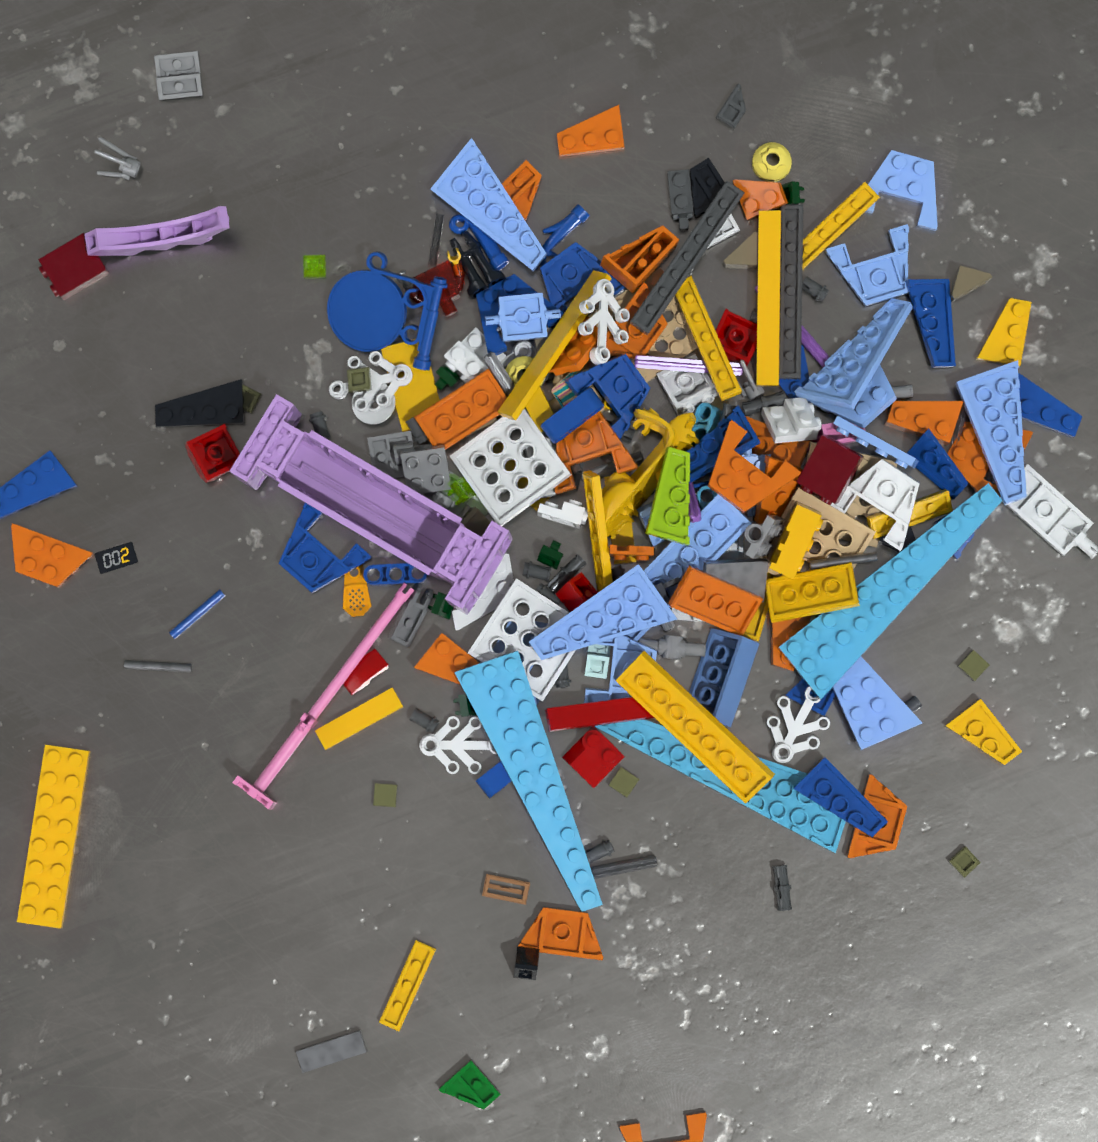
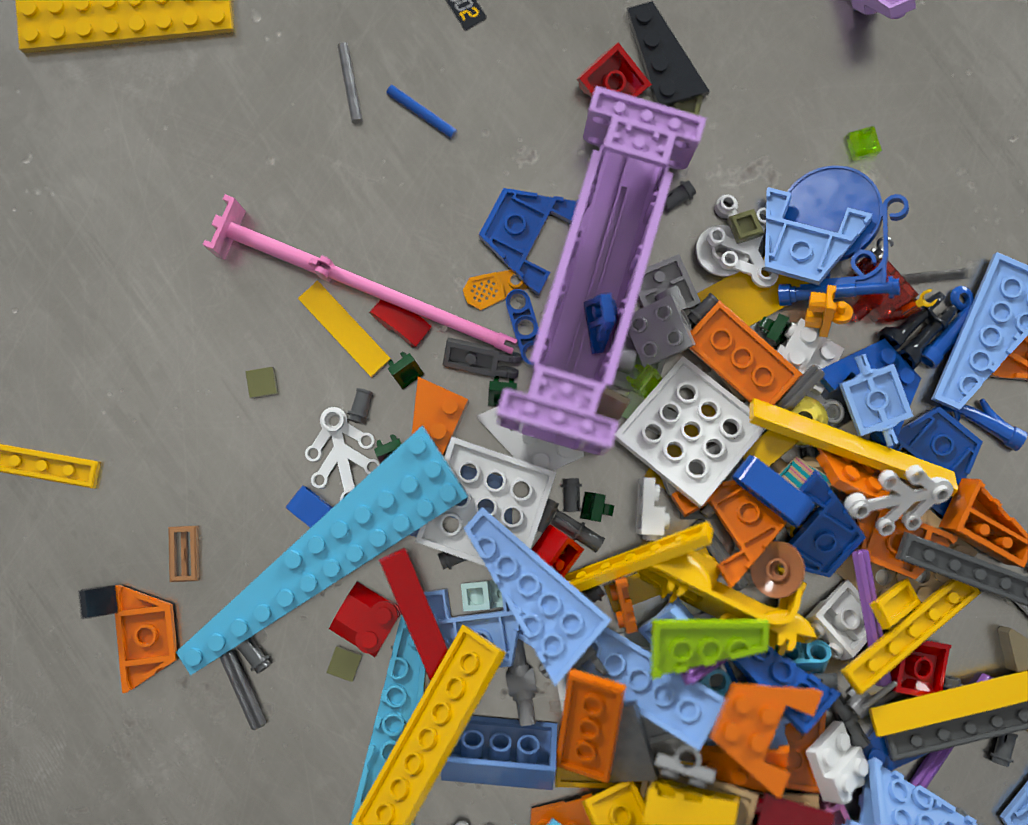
camera: 75 degrees right, 0 degrees up
none -> dark green tile [388,352,424,389]
none -> blue wing [583,293,617,354]
none -> nougat dish [750,541,805,598]
none -> light blue wing [765,187,872,285]
none -> light orange hips [805,285,853,337]
none -> yellow tile [869,578,921,630]

